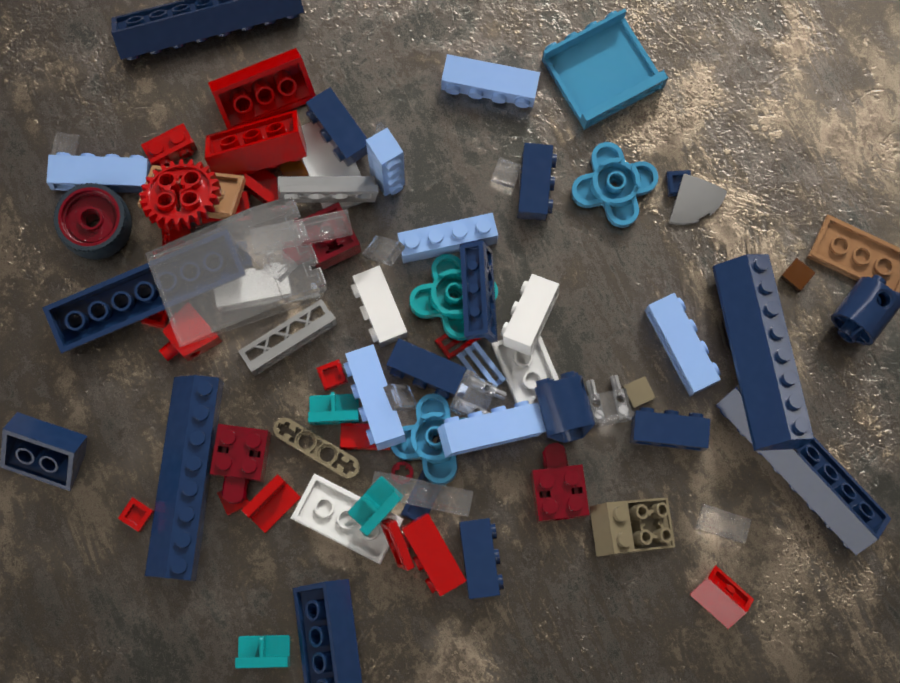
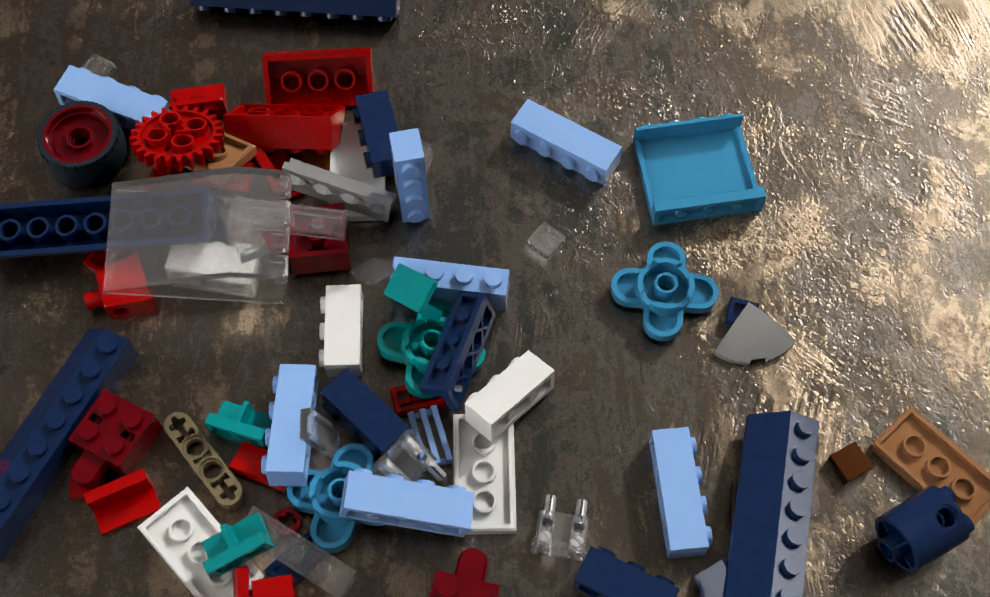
camera: 25 degrees right, 15 degrees down
light grey fence [238,299,337,377] -> none
red tile [316,359,348,392] -> none
dark blue brick [517,143,557,221] -> none
dark blue cylinder [534,371,596,443] -> none
dark tan tile [622,376,656,409] -> none
none -> teal panel [383,263,443,322]

